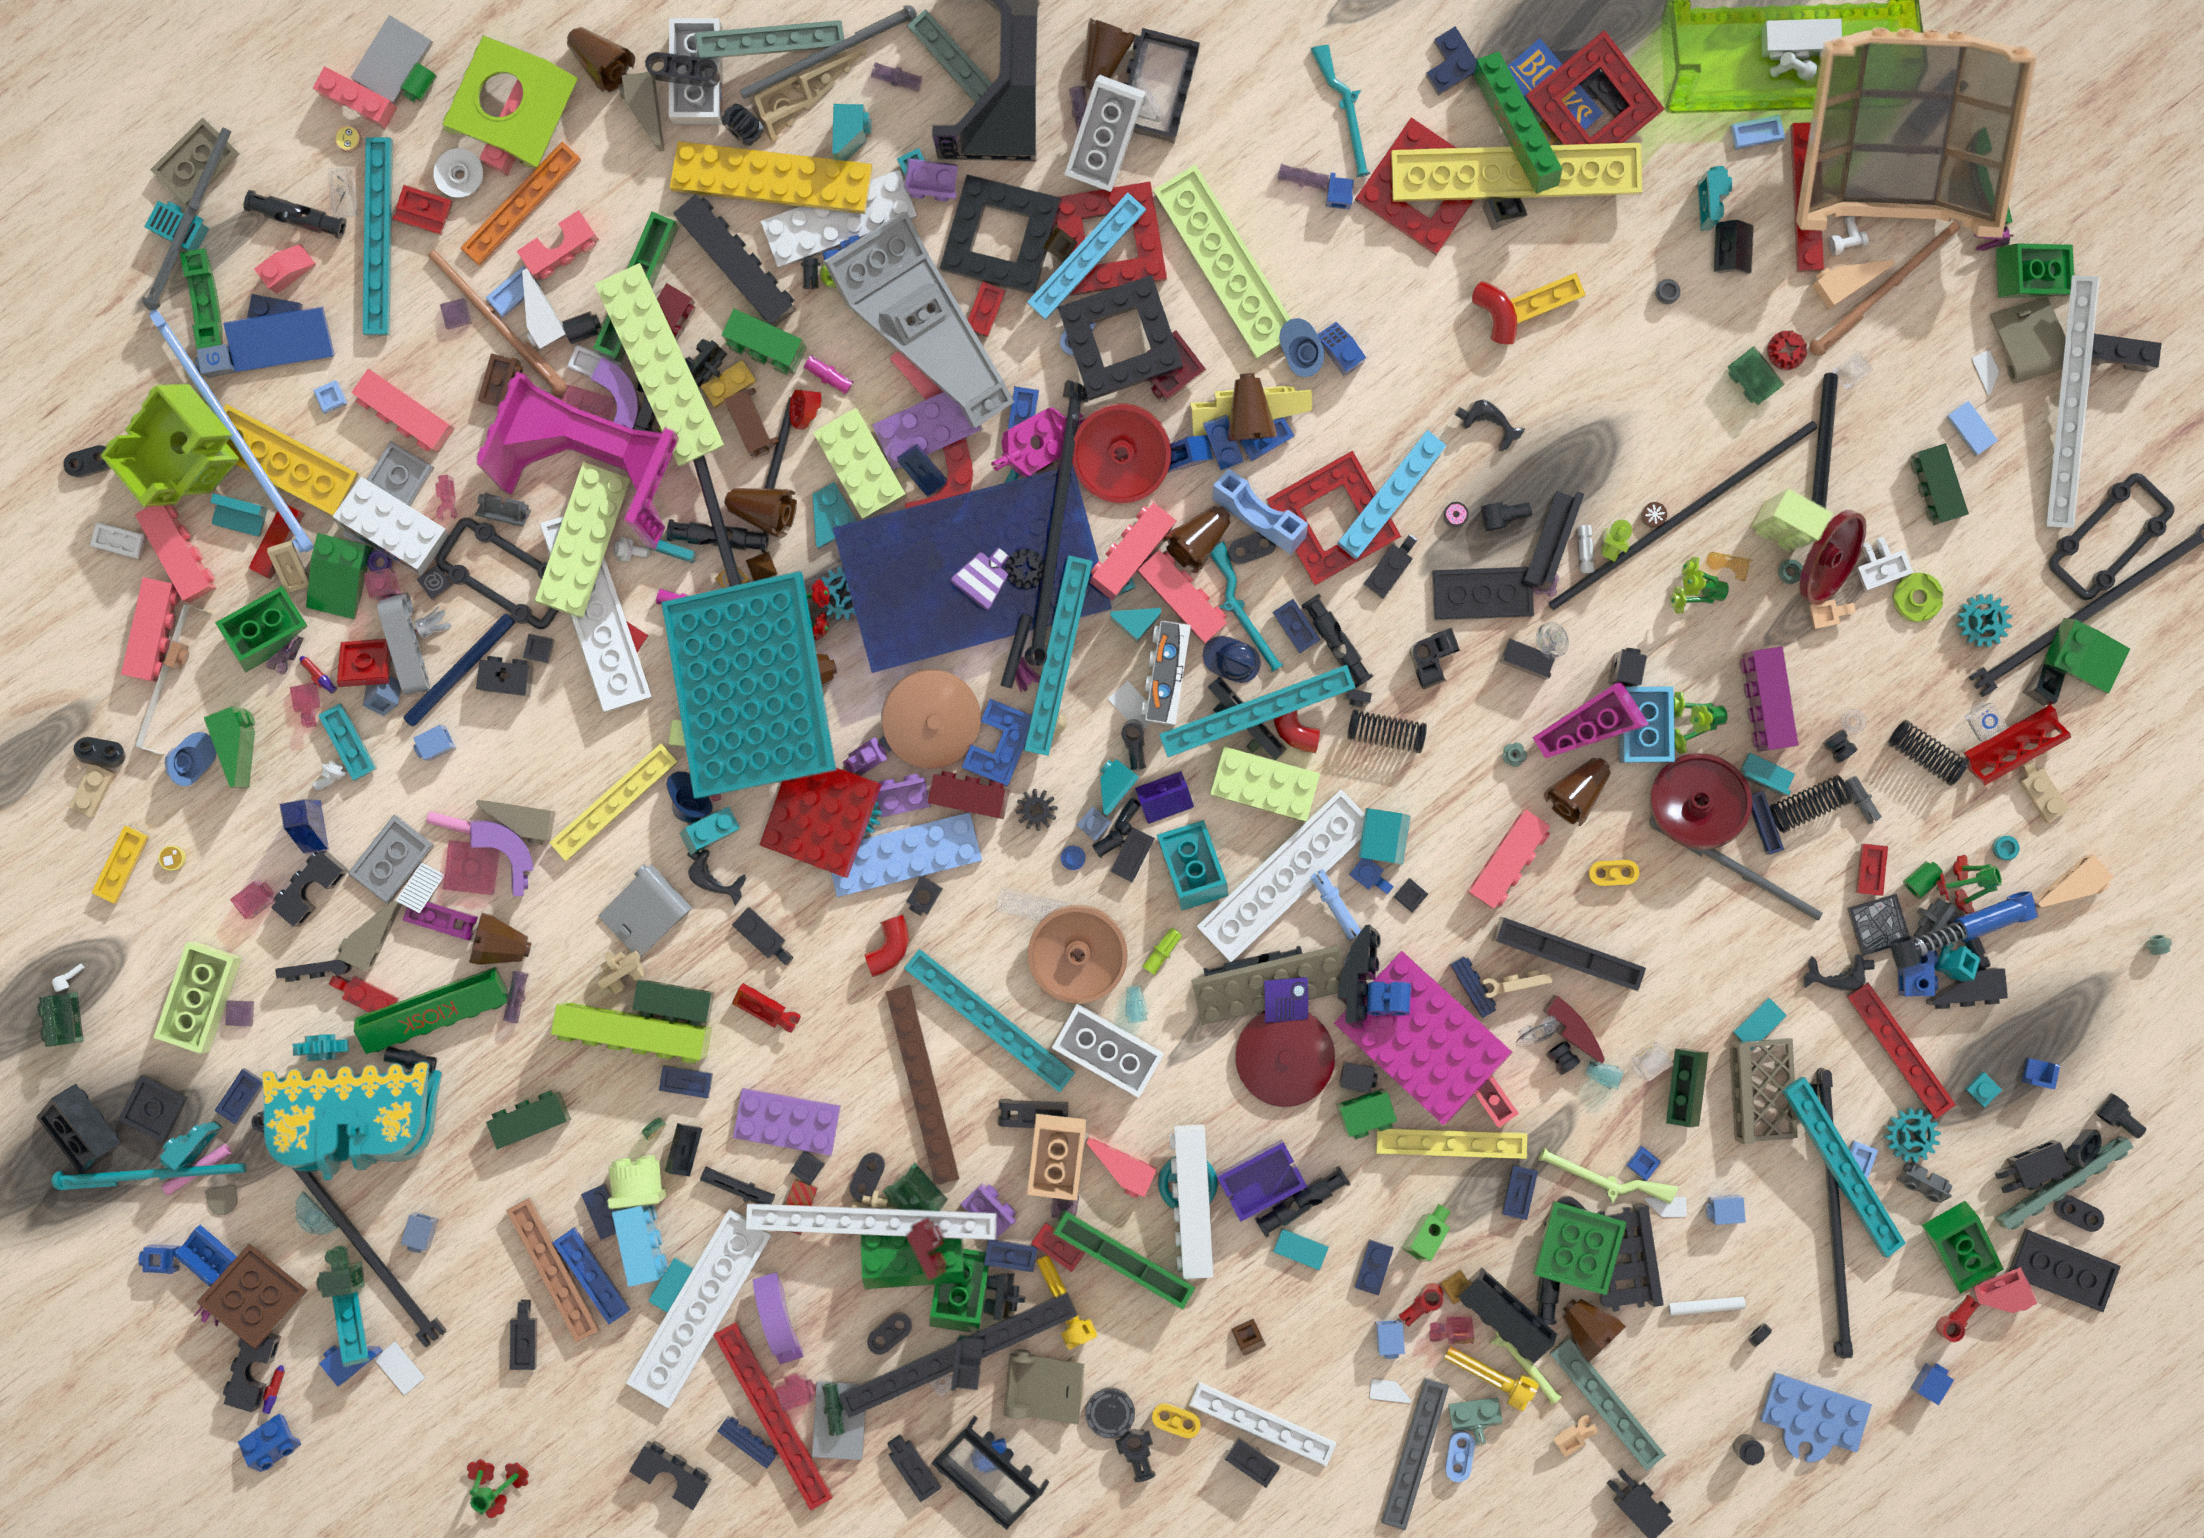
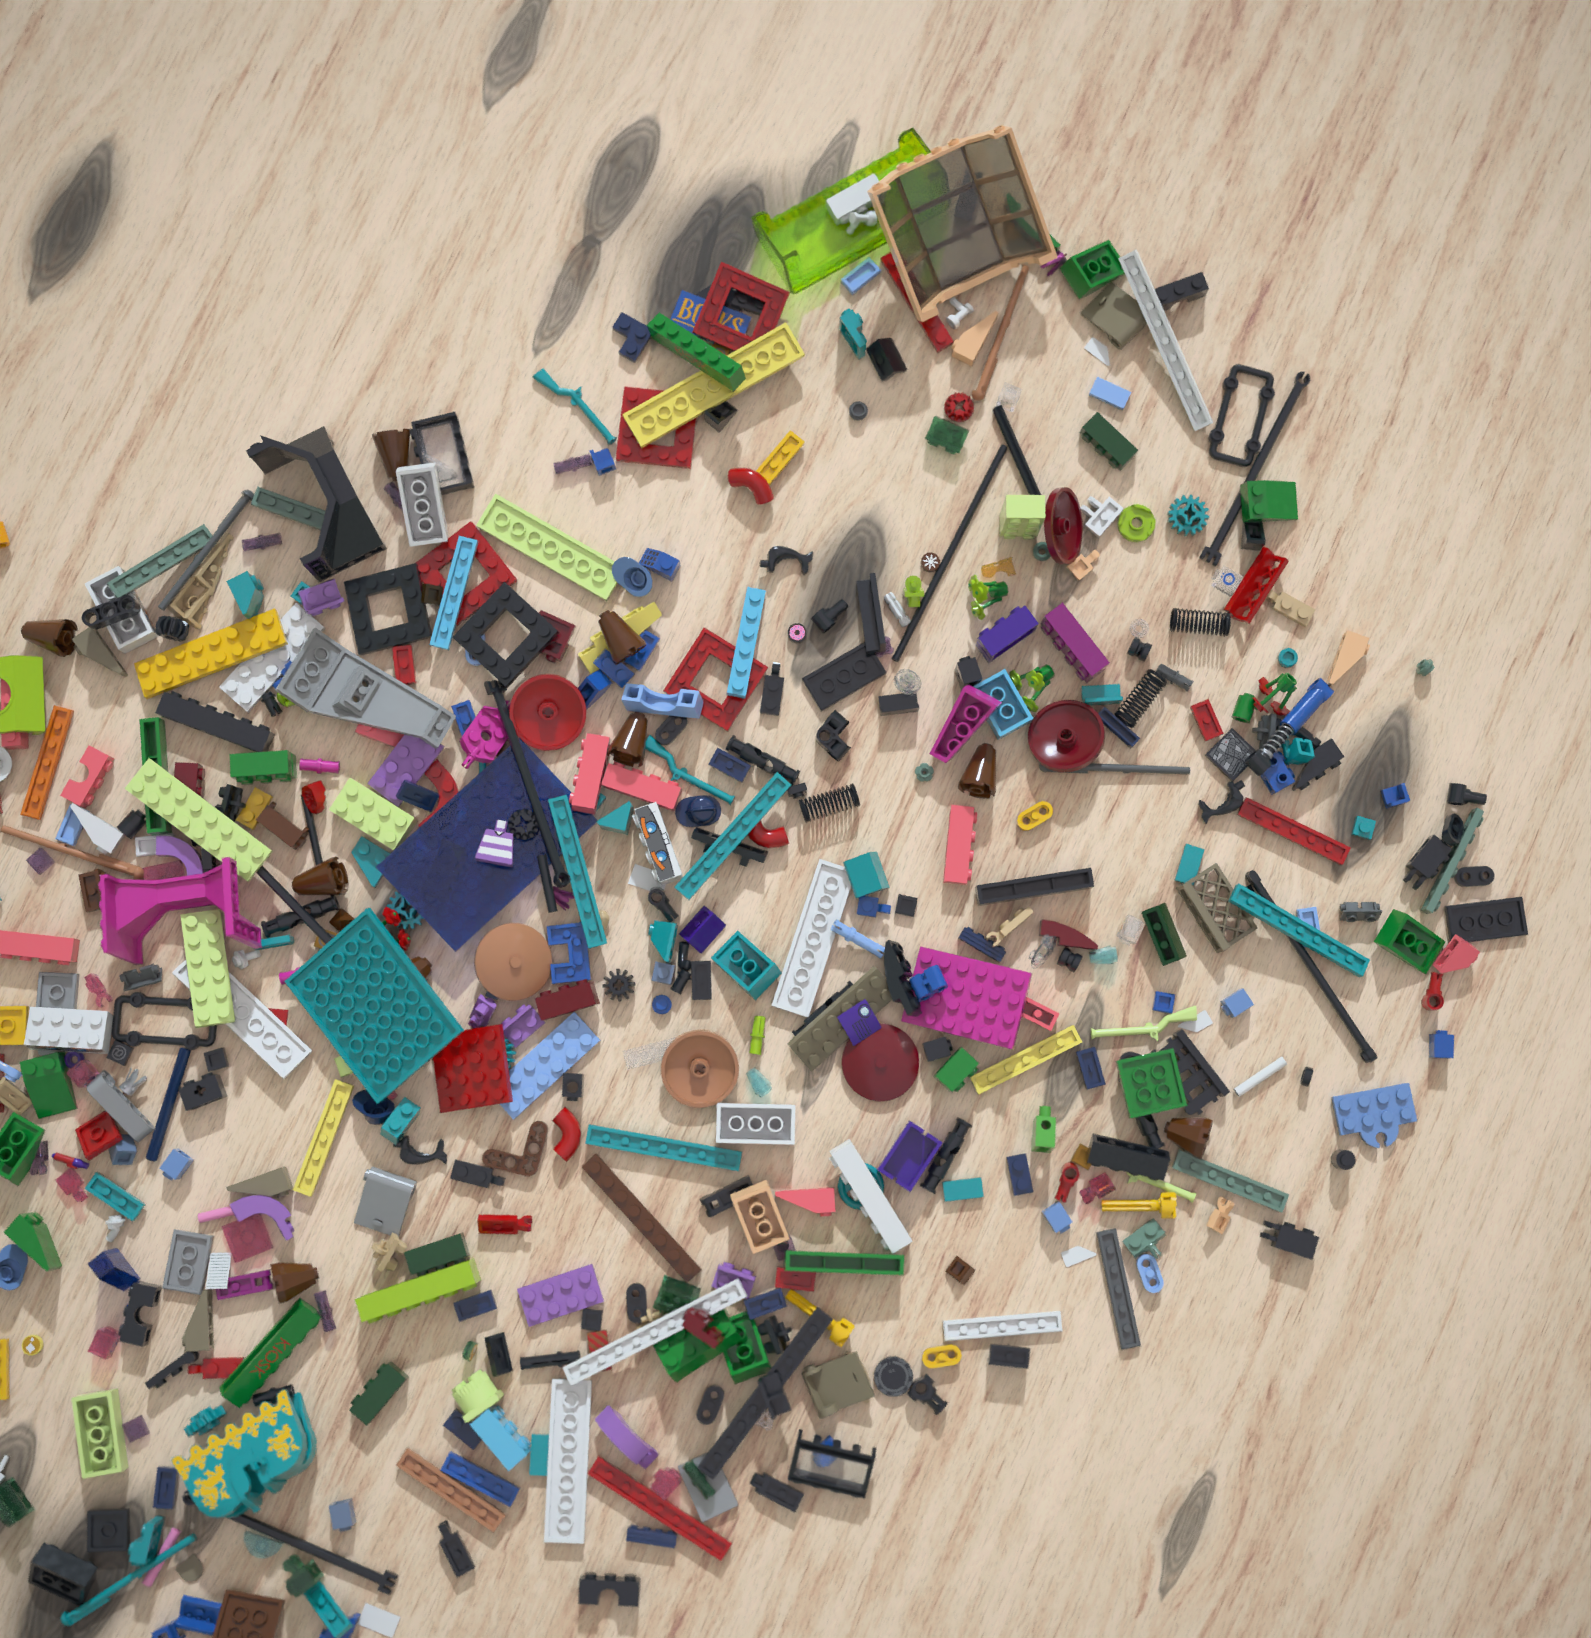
camera: 30 degrees left, 5 degrees down
yellowish green brick [1210,746,1320,822] -> none
teal gear [1884,1107,1941,1163] -> none
none -> reddish brown beam [482,1121,548,1176]
none -> dark purple piece [976,606,1039,663]

